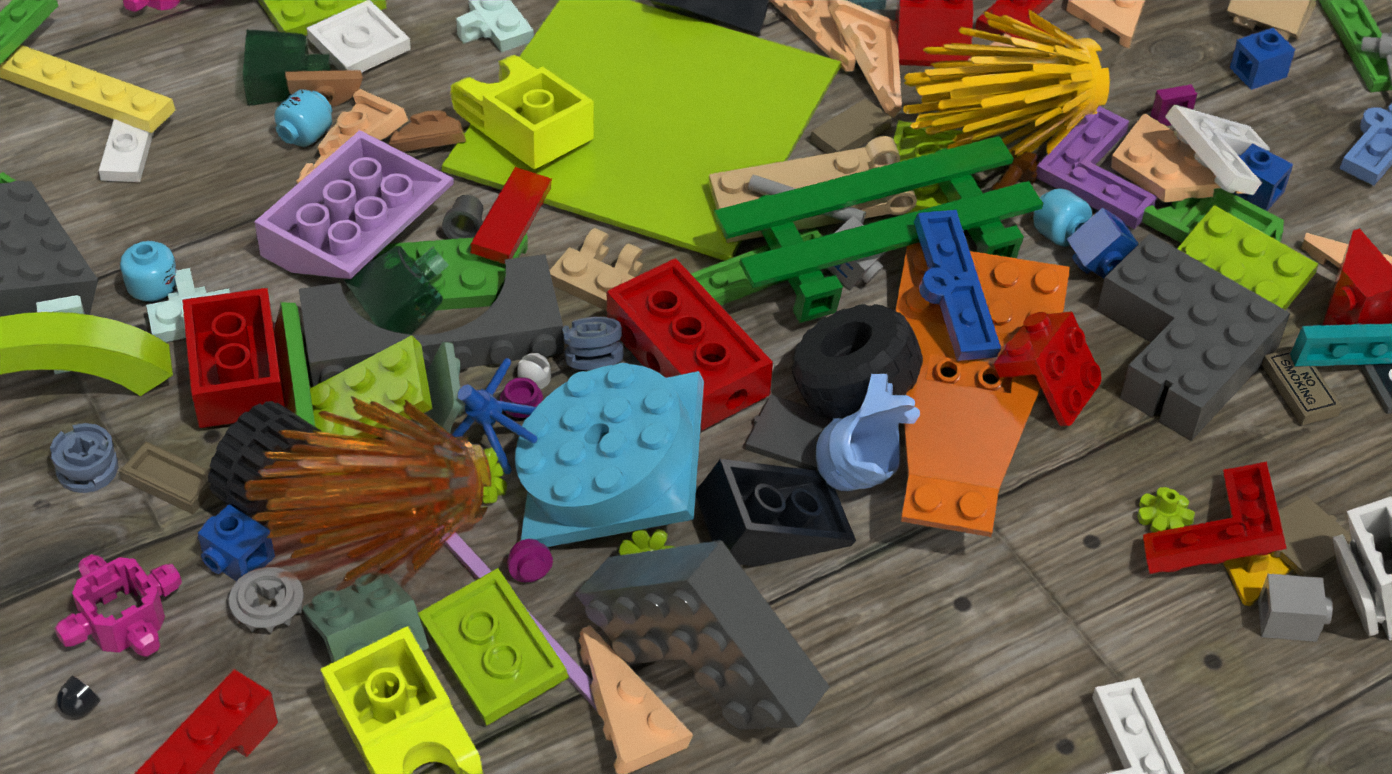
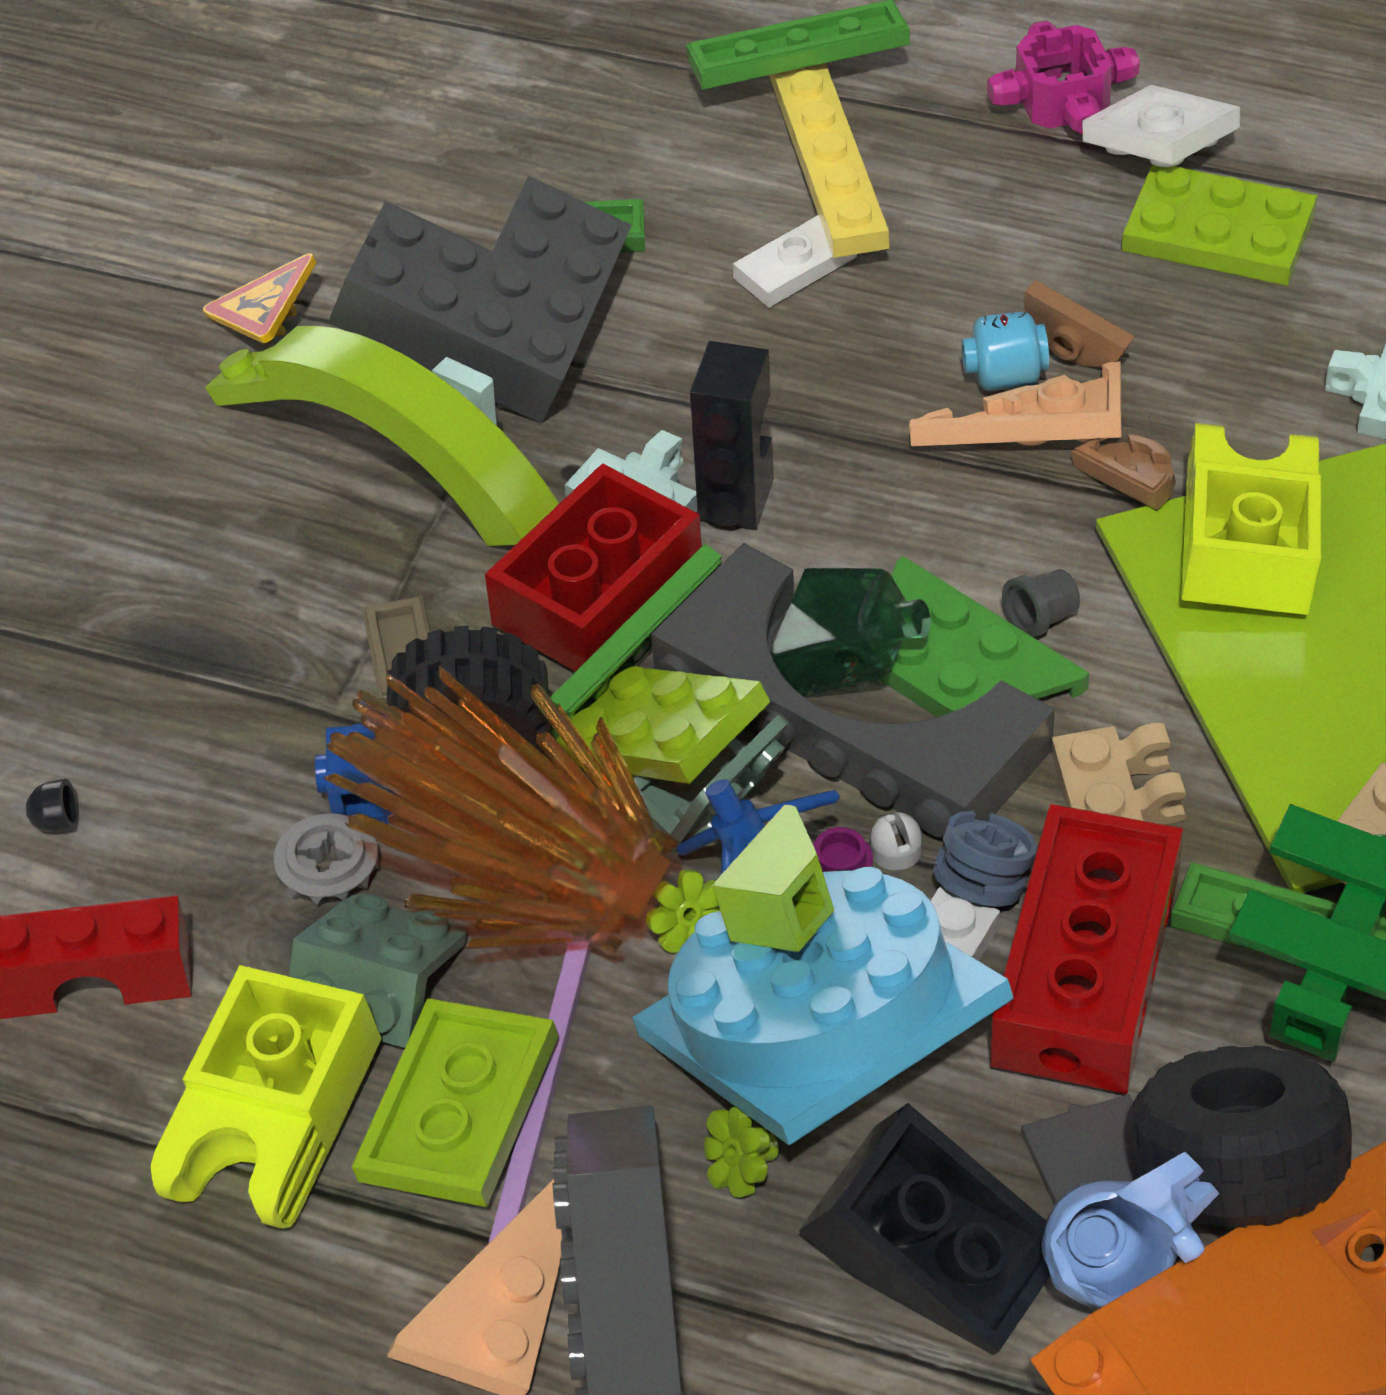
camera: 55 degrees right, 0 degrees up
sand blue wheel [50,423,119,493] -> none
dark pink piece [55,554,182,656] -> none
medium azure head [120,241,177,302] -> none
clear green torso [242,30,331,106] -> none
lavender slope [254,130,454,279] -> none
white plate [307,0,411,73] -> none
red tile [470,167,552,264] -> none
magenta plate [507,539,553,582] -> none
none -> black arch [690,341,774,531]
none -> lime slope [712,805,834,952]

